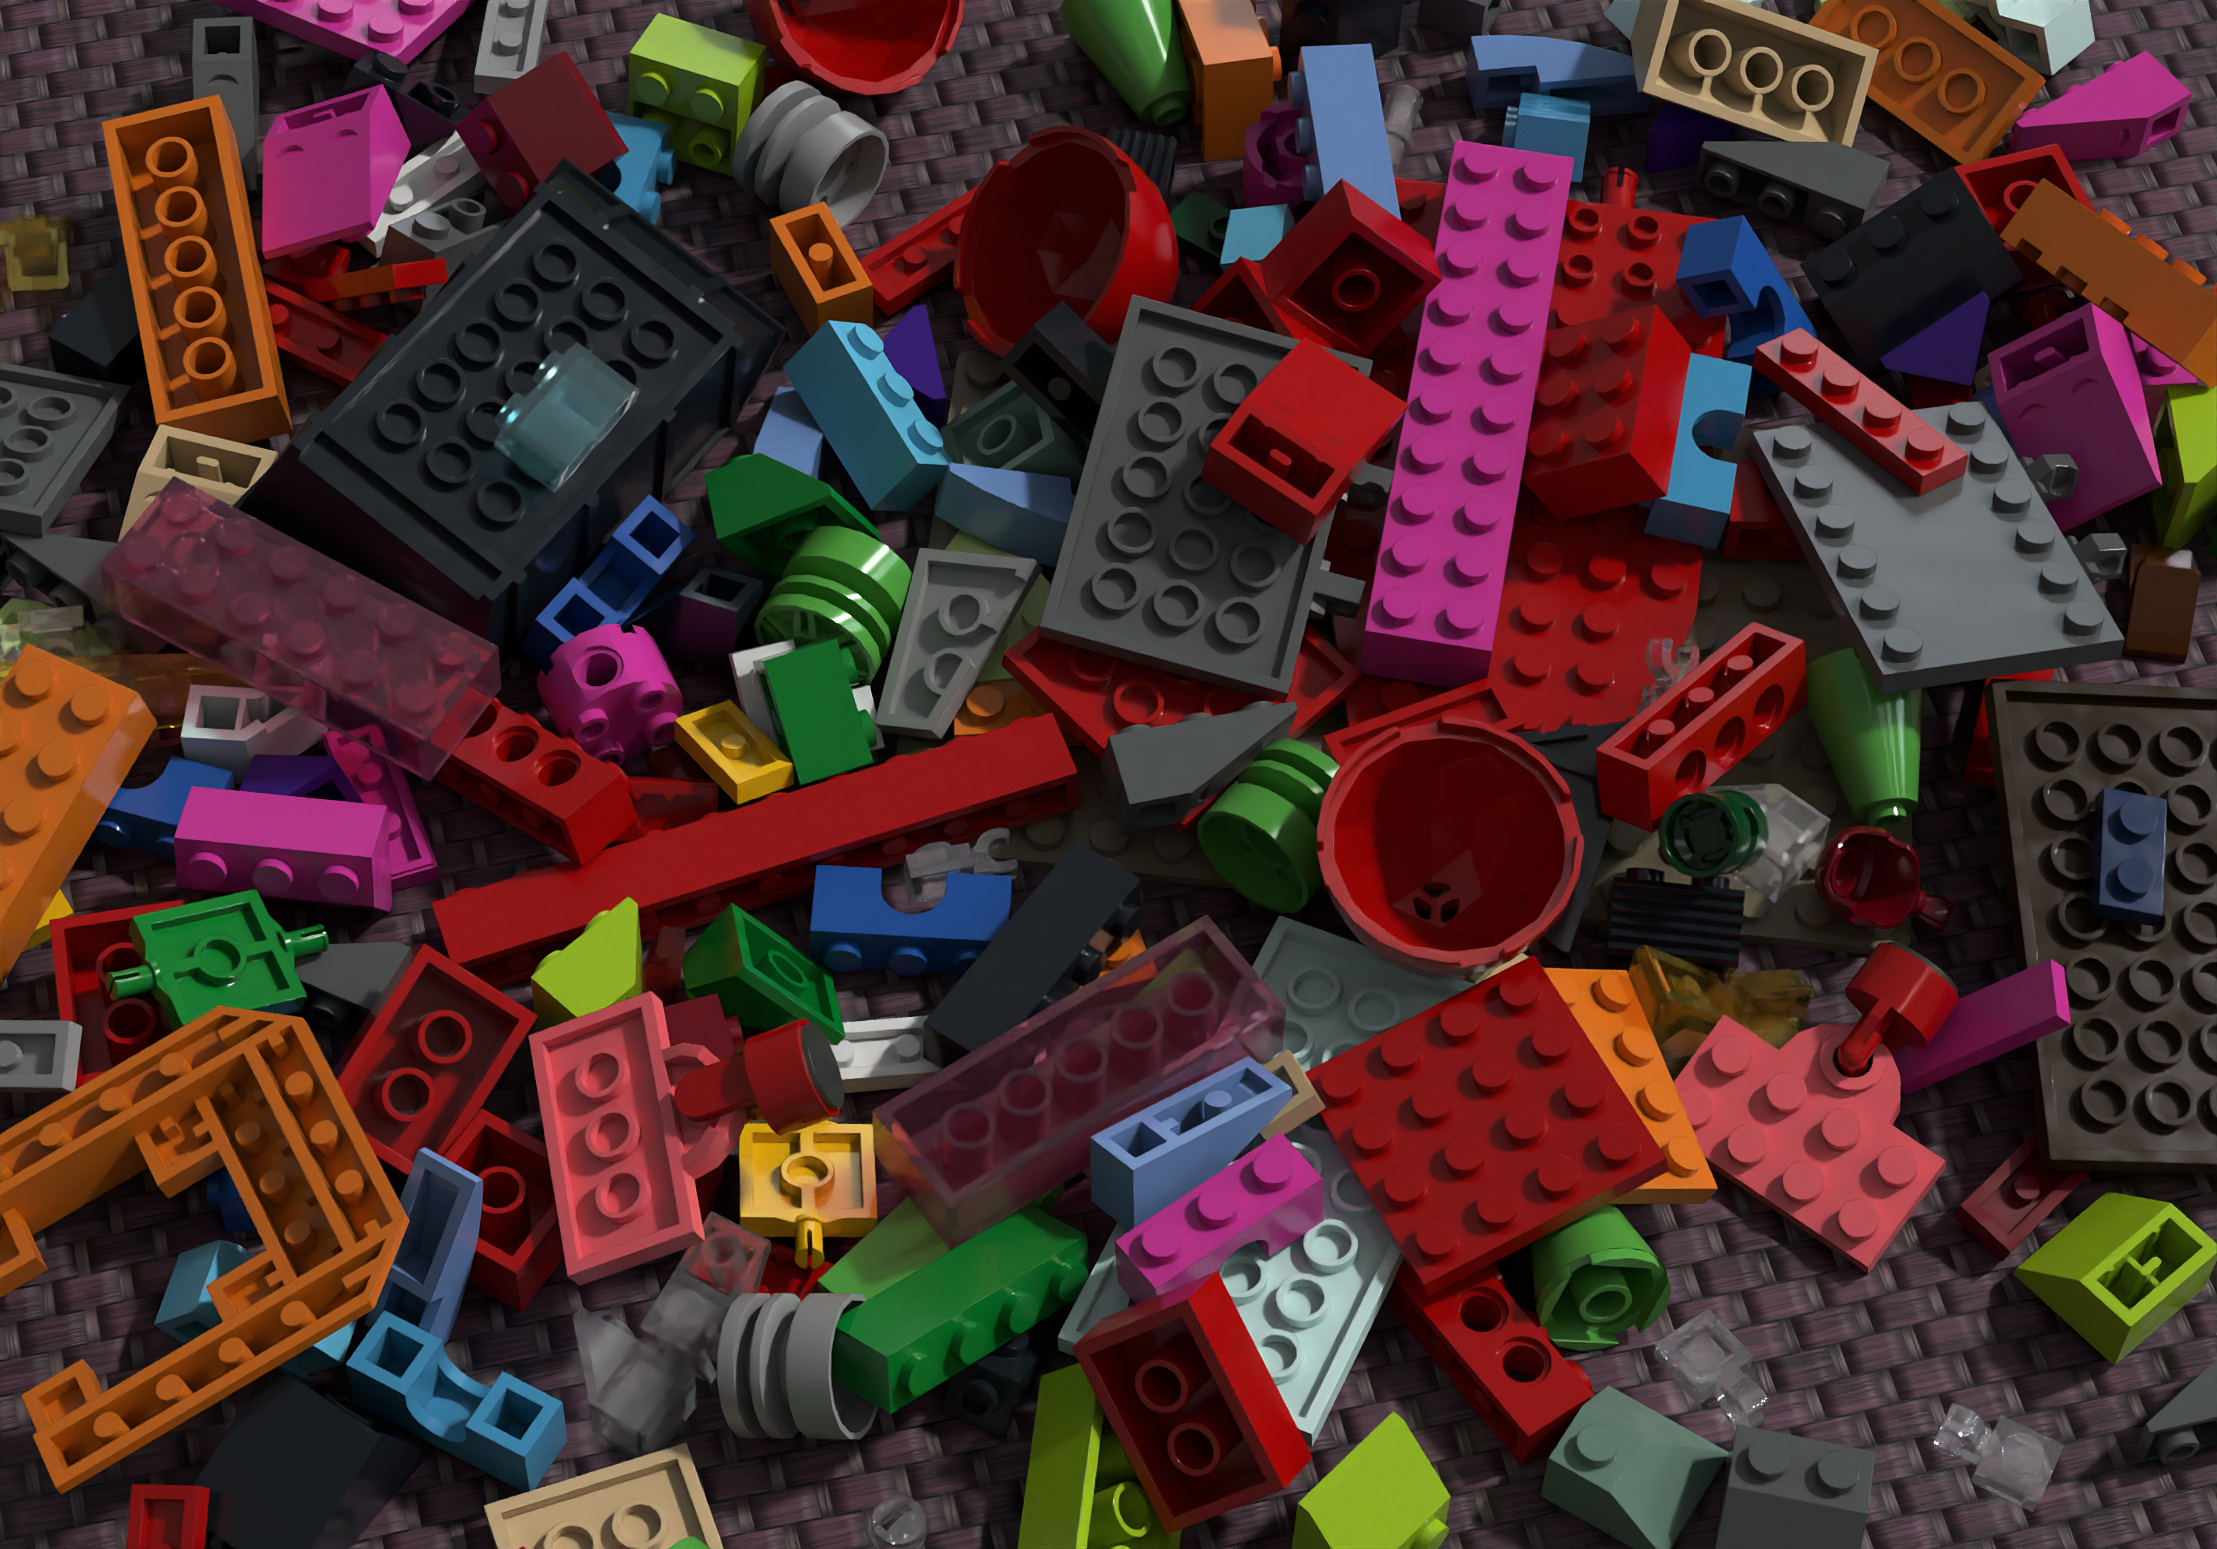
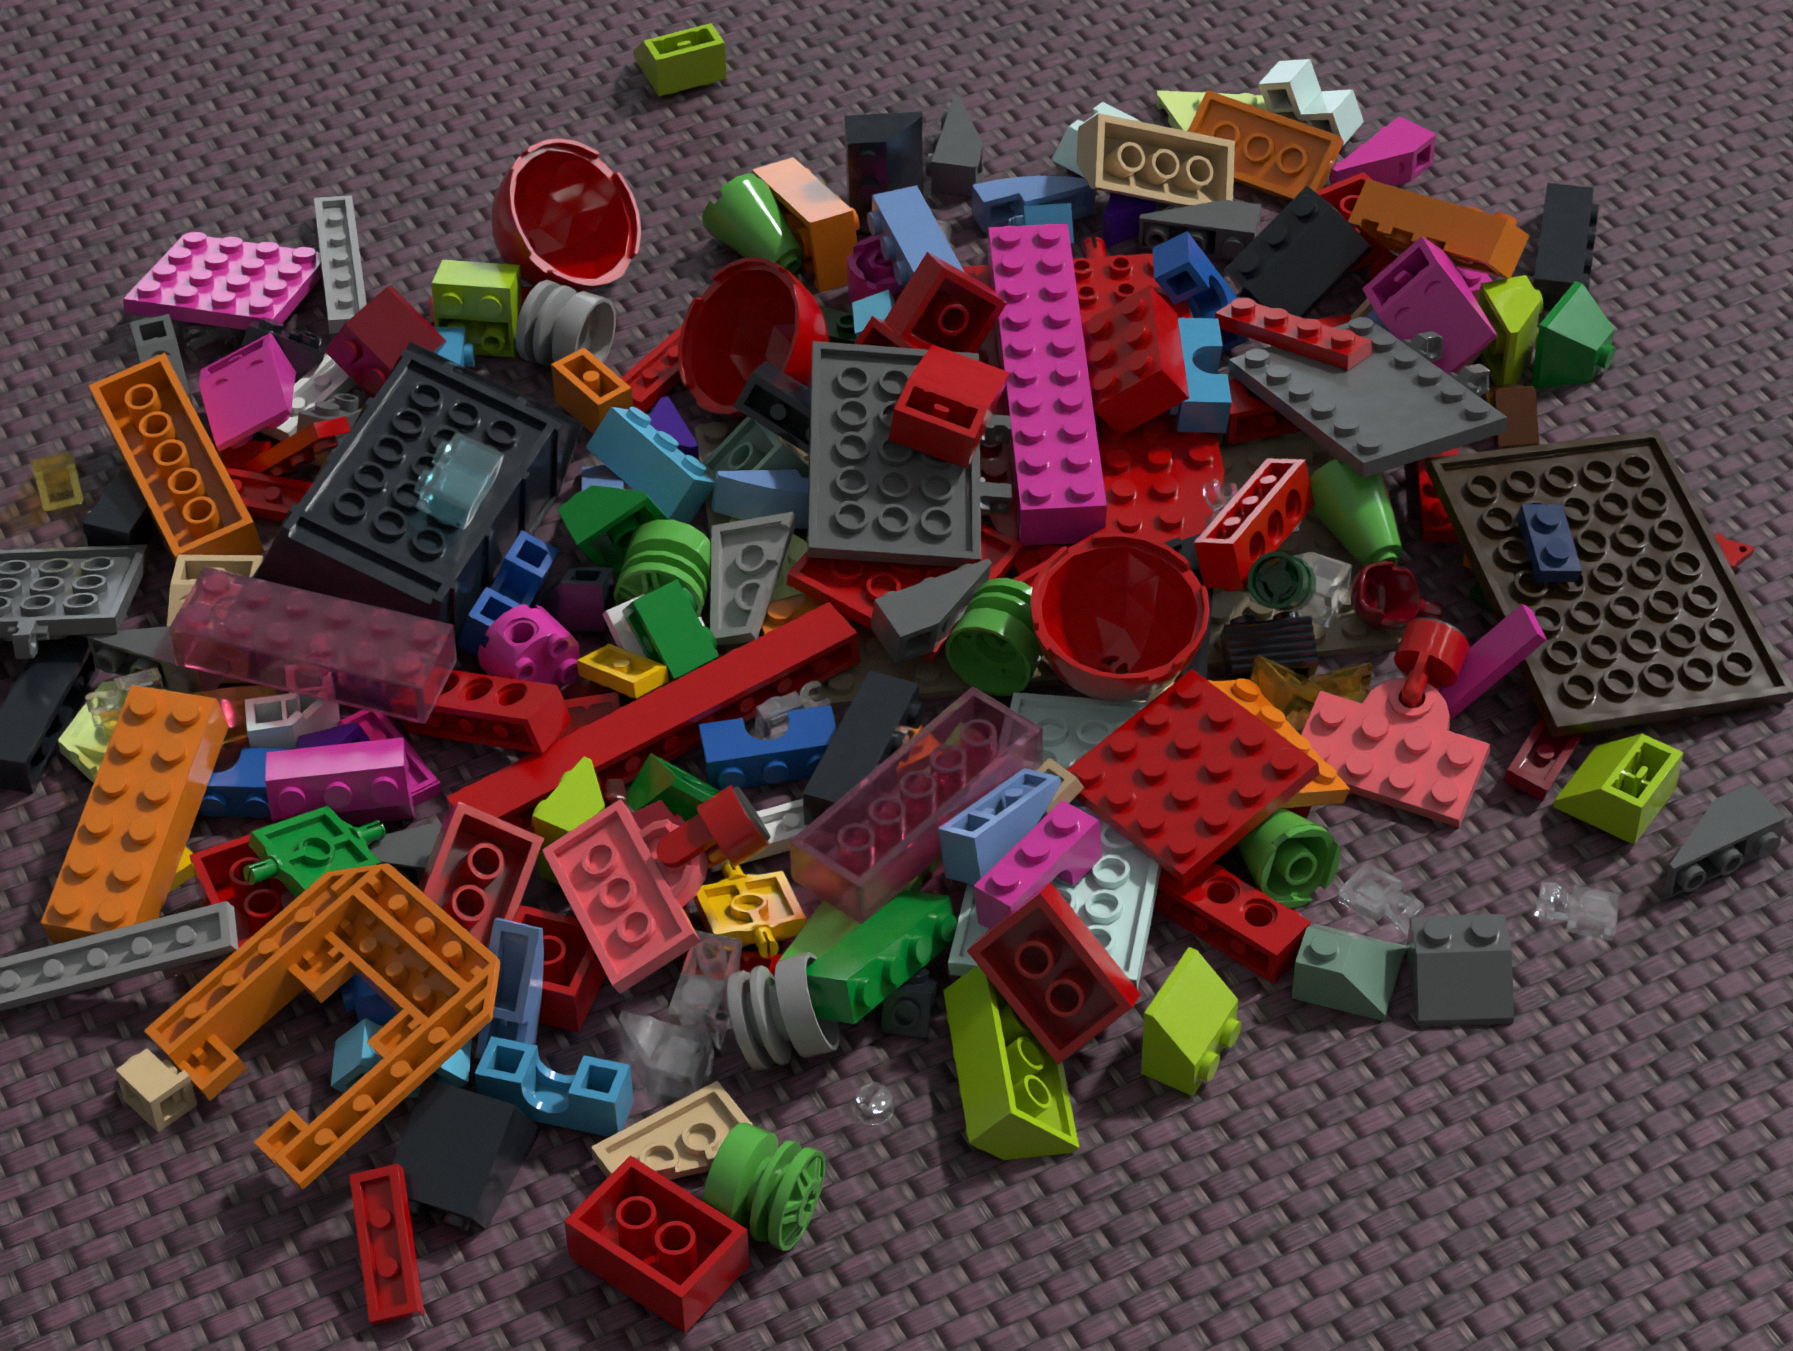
camera: 10 degrees left, 10 degrees down
dark purple slope [1880,290,1990,386] -> none

